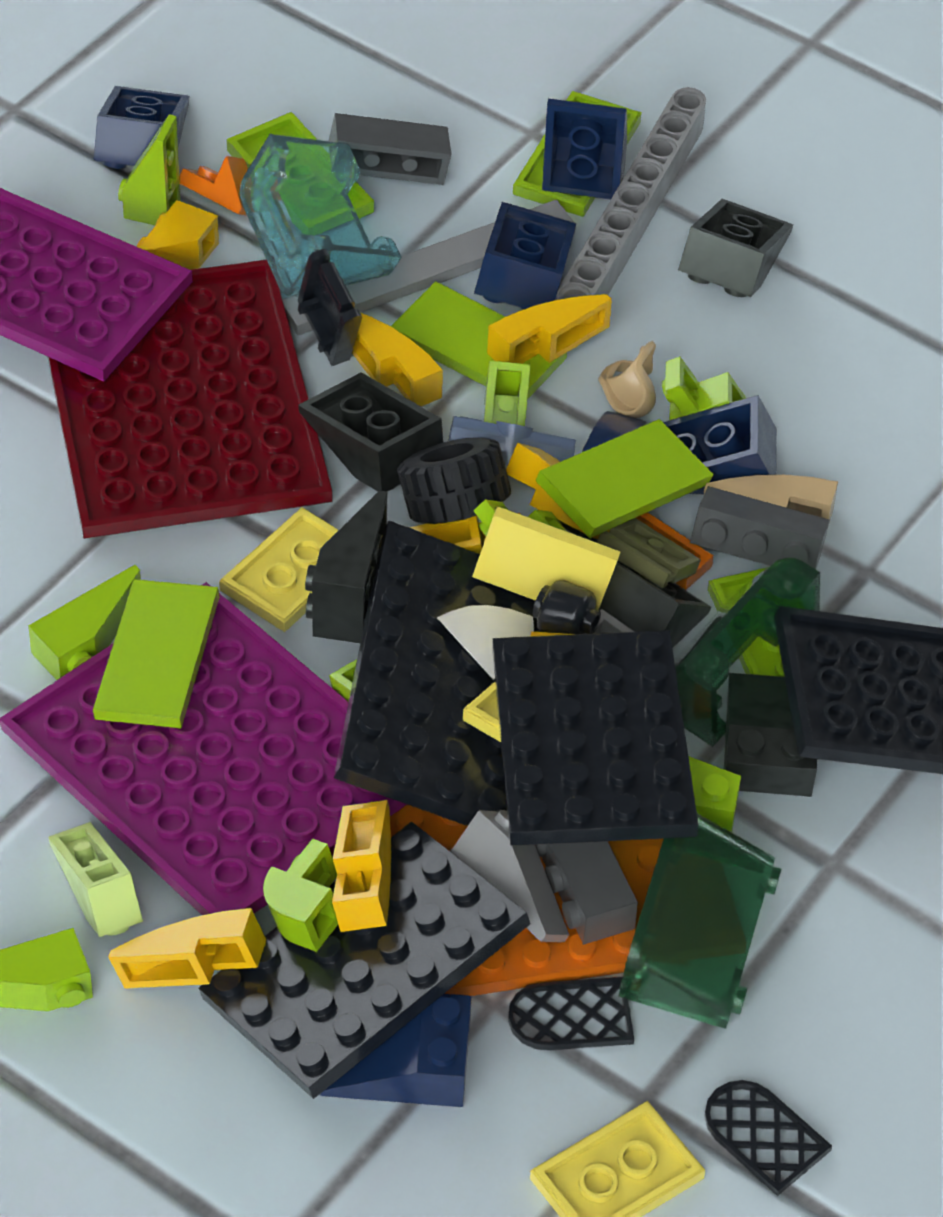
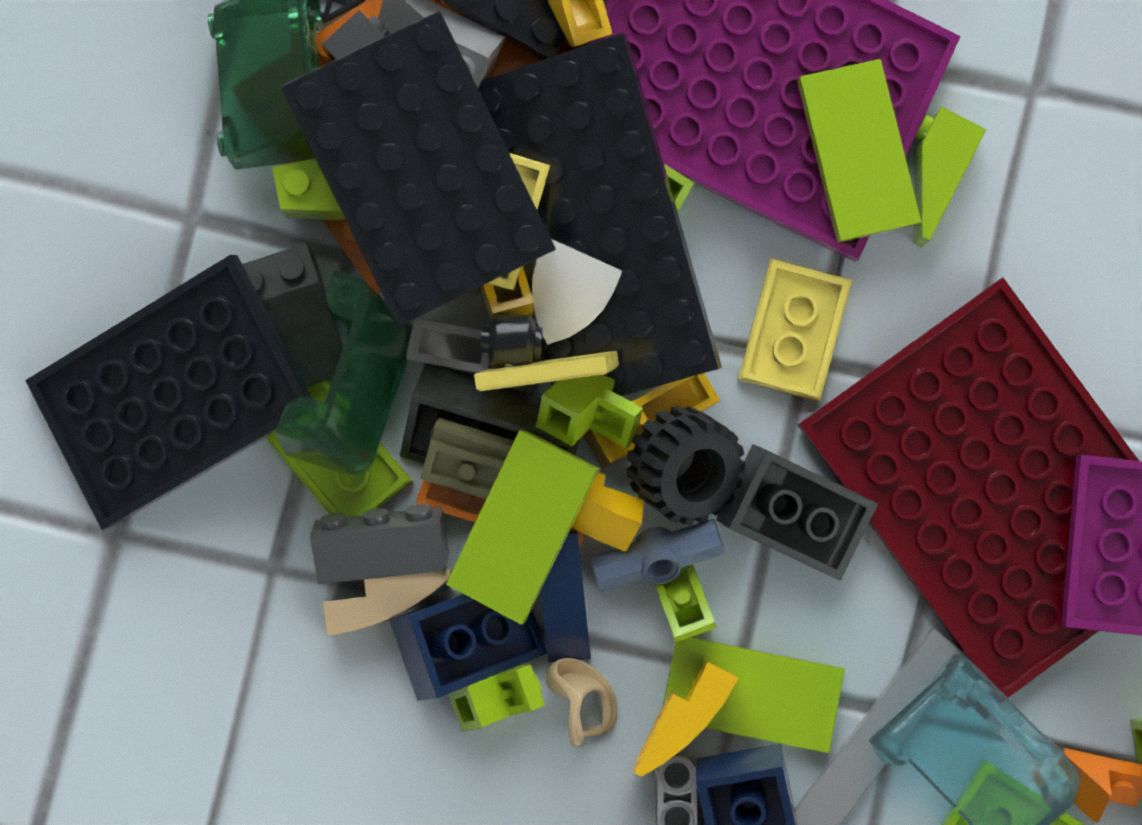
camera: 155 degrees right, 35 degrees up
yellow slope [137,200,219,270] -> none
black container [297,249,362,366] -> none
pearl dark grey slope [305,491,387,643] -> none
yellow slope [352,313,443,406] -> none

